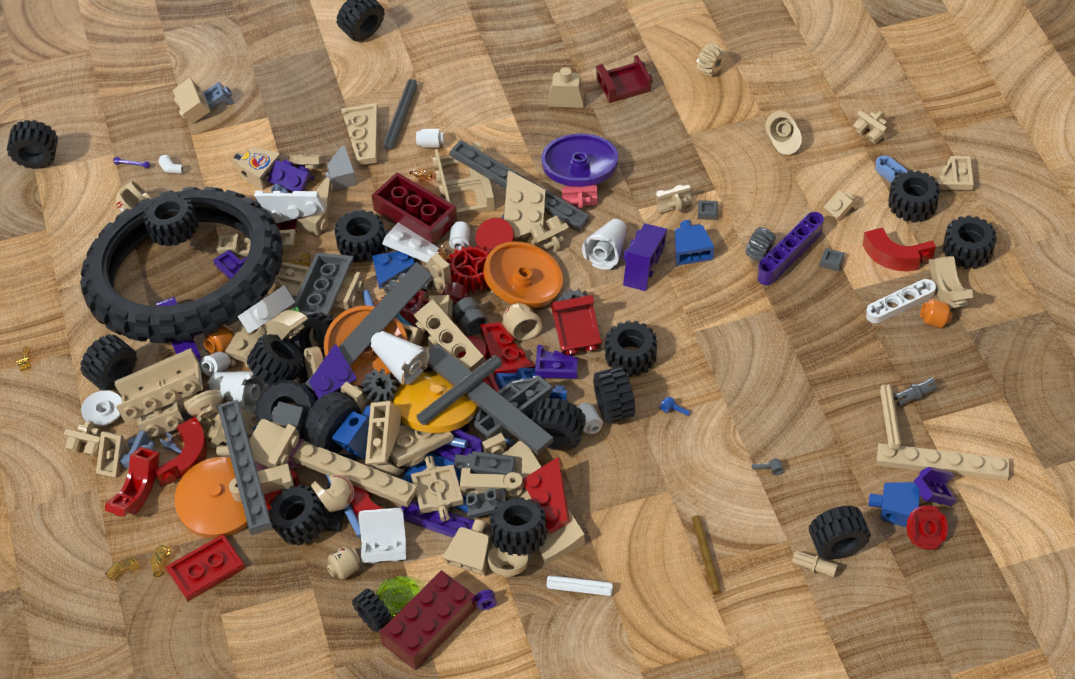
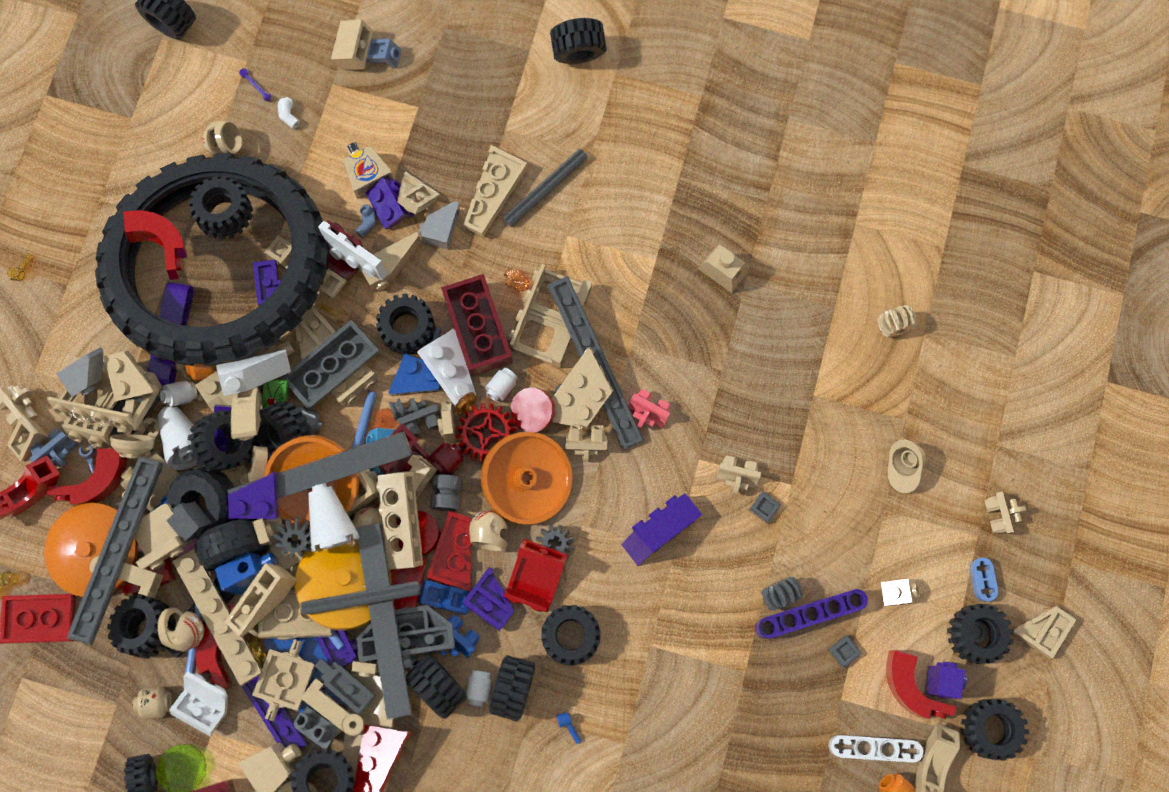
camera: 25 degrees right, 25 degrees up
black tyre [80,334,137,391] -> none
white dish [81,390,122,426] -> none
white brick [416,129,444,148] -> none
dark purple dish [541,133,618,187] -> none
white cone [582,219,627,270] -> none
dark red panel [596,55,653,103] -> none
blue torso [675,220,714,266] -> none
none -> light grey slope [56,347,104,397]
none -> tan wing [104,351,158,401]
none -> red arch [124,210,188,280]
none -> dark purple brick [924,662,967,699]

